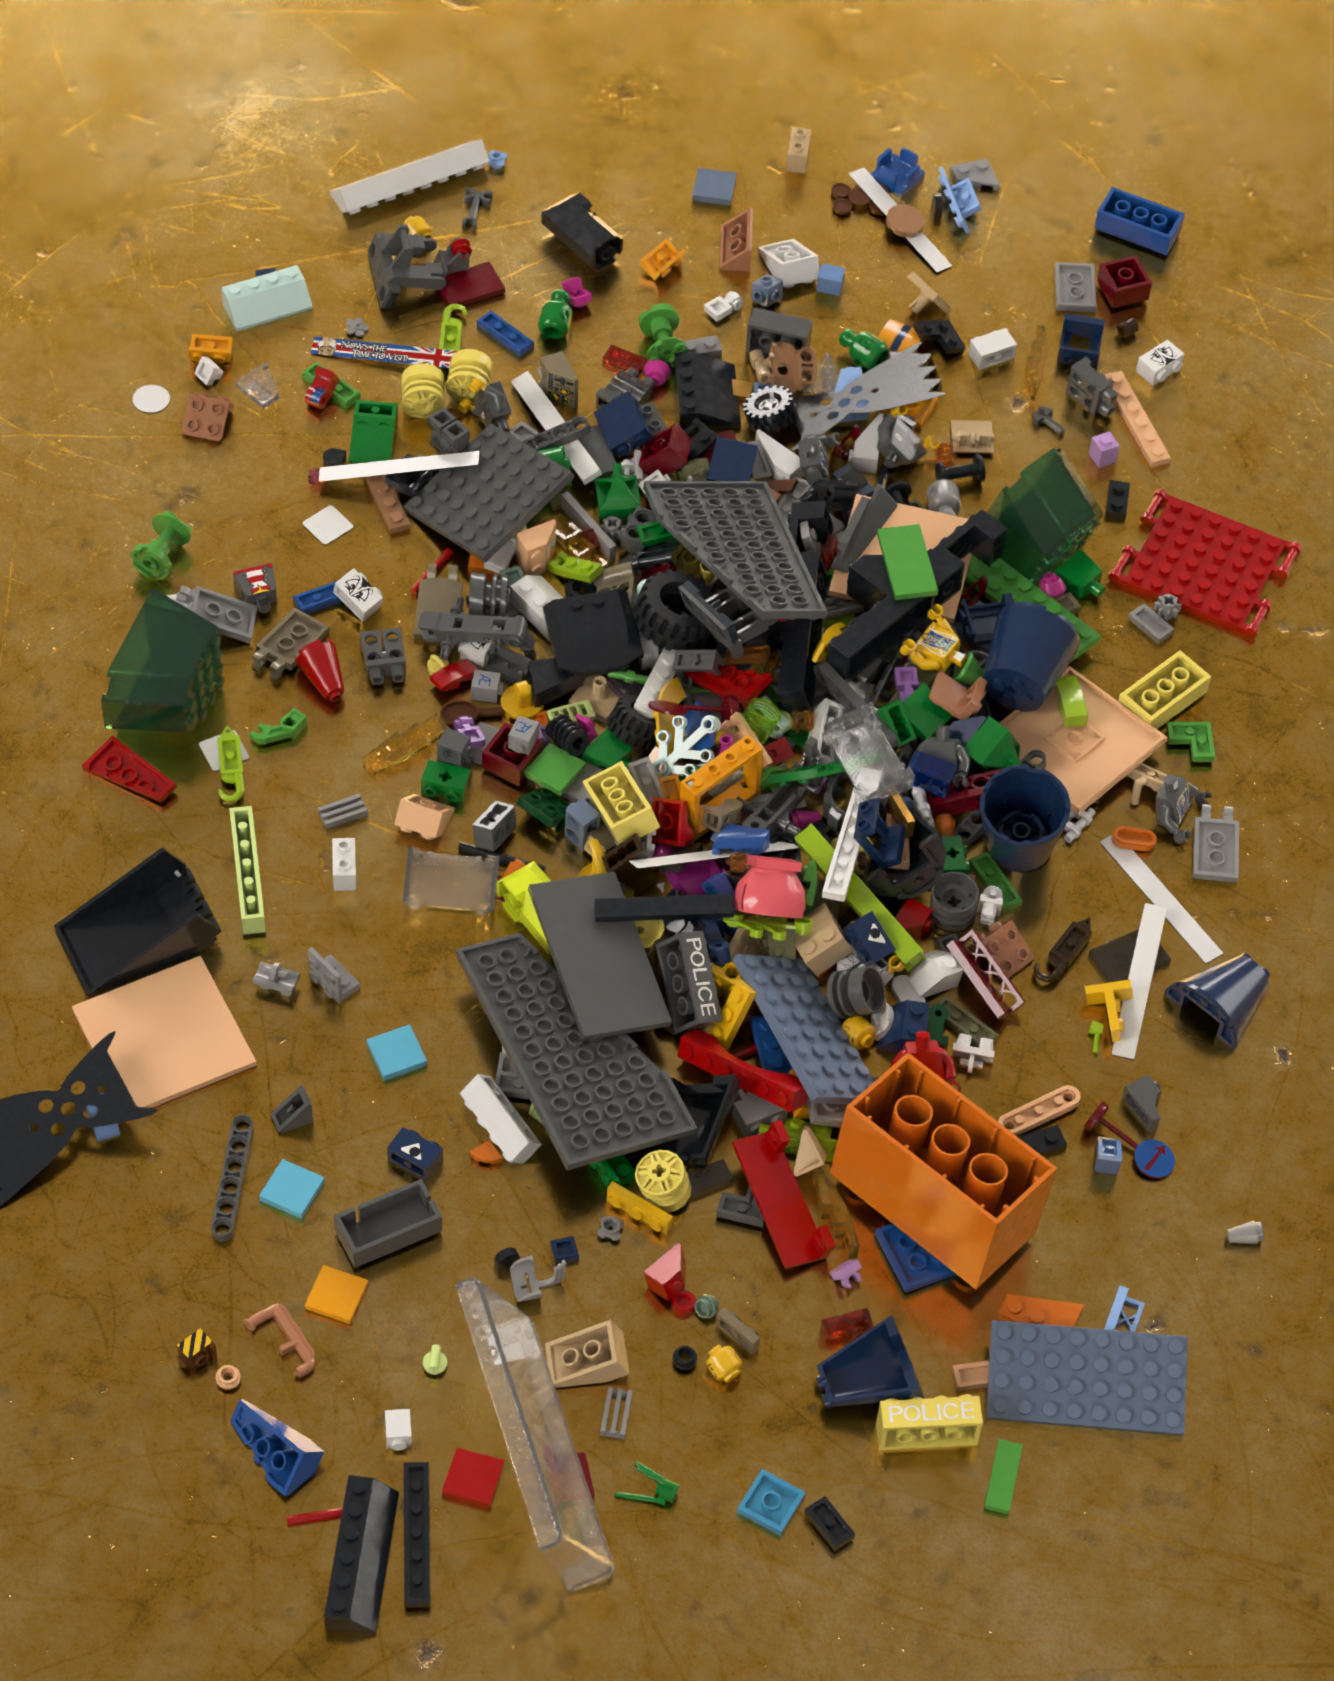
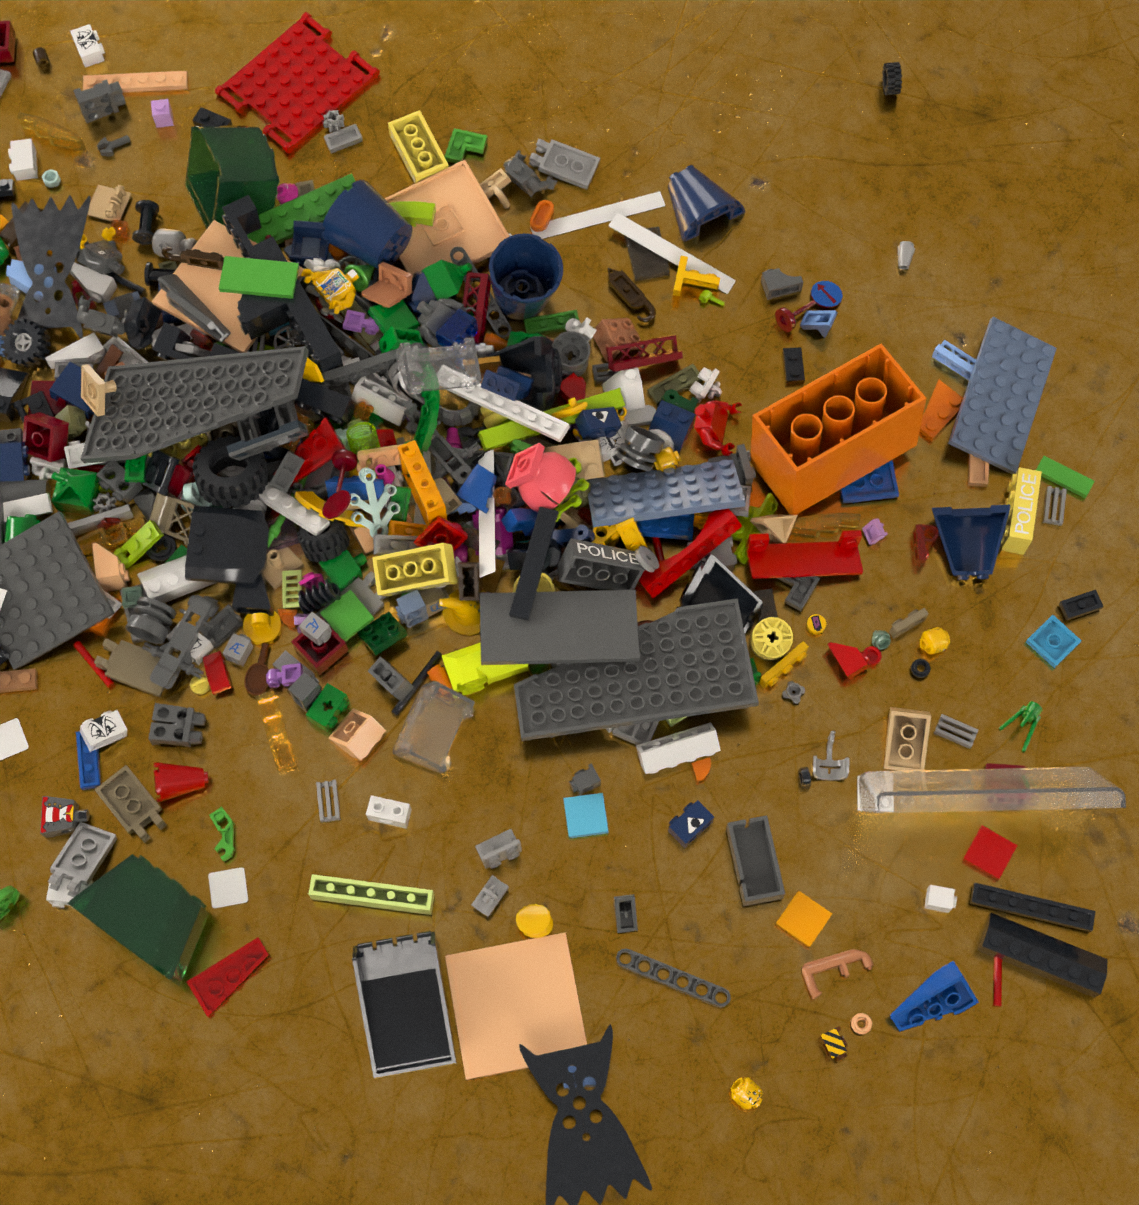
camera: 70 degrees left, 15 degrees up
lime plate [217,726,245,802] -> none
medium azure tile [259,1159,325,1219] -> none
yellowish green plate [423,1345,447,1375] -> none
dark blue tile [550,1236,579,1265] -> none
light nougat plate [998,1085,1080,1136] -> none
green torso [1054,549,1106,599] -> none
dark blue panel [1057,313,1105,368] -> none
none -> light aqua tile [42,169,61,188]
none -> tan tile [81,364,117,416]
none -> dark brown plate [161,247,224,270]
none -> white plate [304,258,341,272]
none -> yellow piece [516,904,554,938]
none -> yellow piece [551,397,588,419]
none -> dark grey brick [569,763,601,796]
none -> light grey piece [635,546,659,572]
none -> yellow head [731,1078,762,1110]
none -> yellow tile [806,614,826,635]
none -> light grey tile [1042,486,1067,526]

